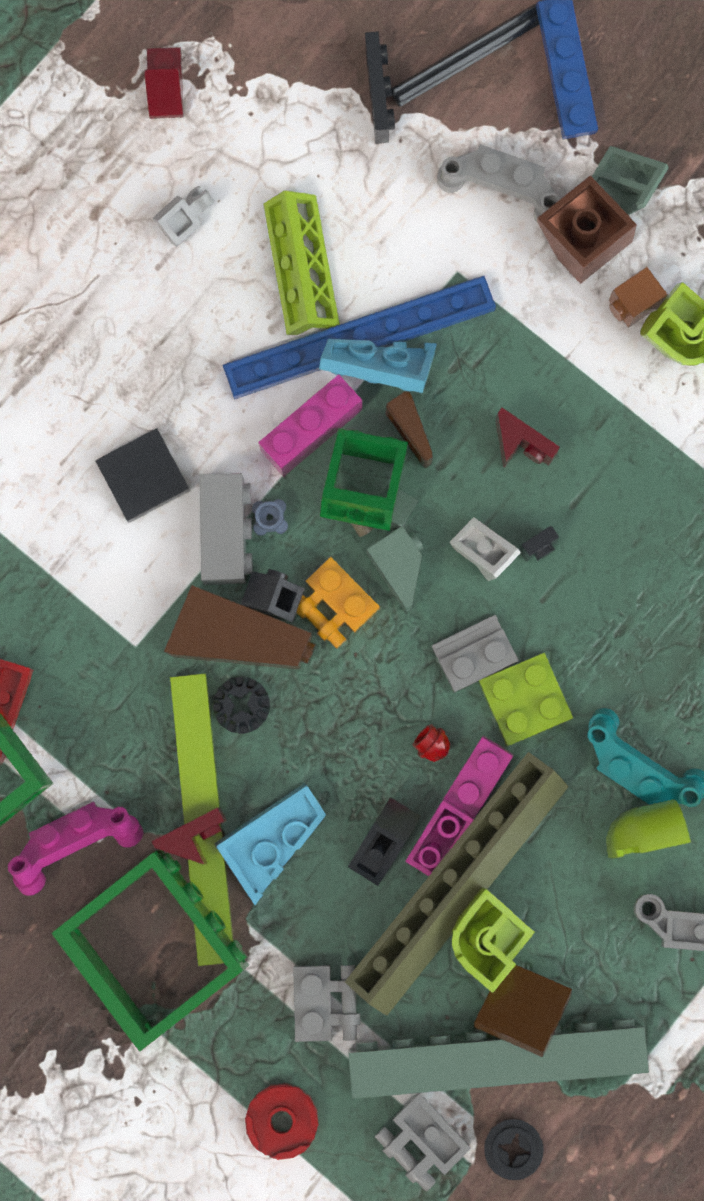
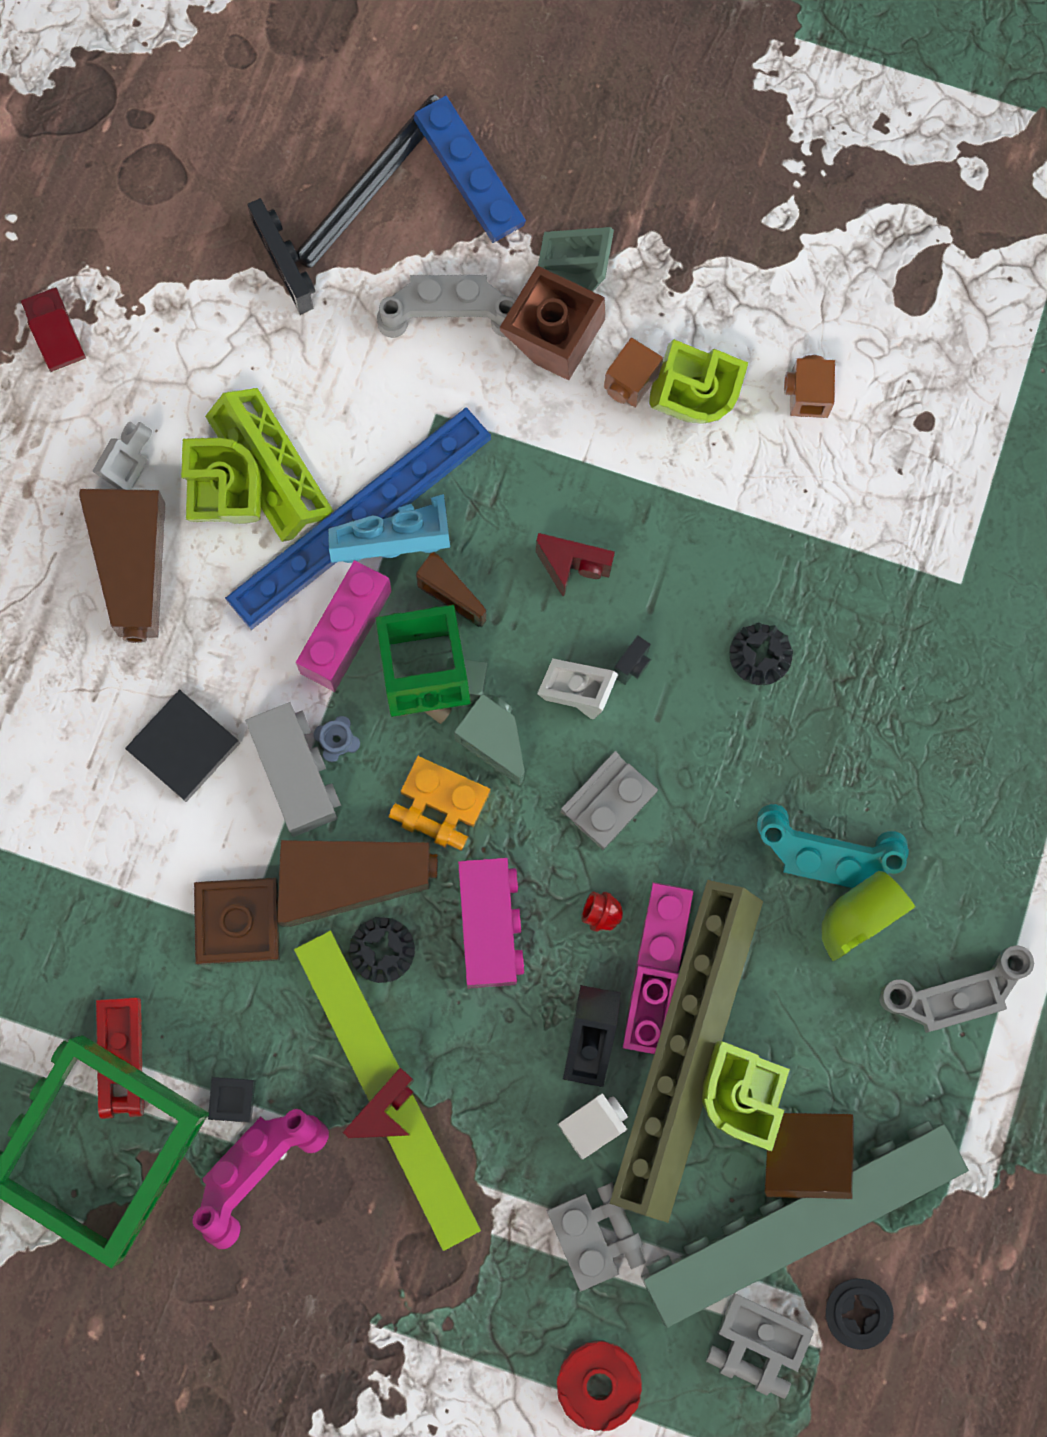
camera: 30 degrees left, 5 degrees down
green window [51,850,249,1052] -> none
medium azure wing [214,783,326,905] -> none
black brick [240,569,304,622] -> none
lime plate [478,653,573,747] -> none
none -> reddish brown slope [79,489,165,643]
none -> lime brick [181,438,261,524]
none -> reddish brown tile [194,878,280,965]
none -> black plate [208,1077,256,1123]
none -> dark pink brick [458,858,524,989]
none -> white slope [557,1093,628,1159]
none -> black gear [729,622,793,685]

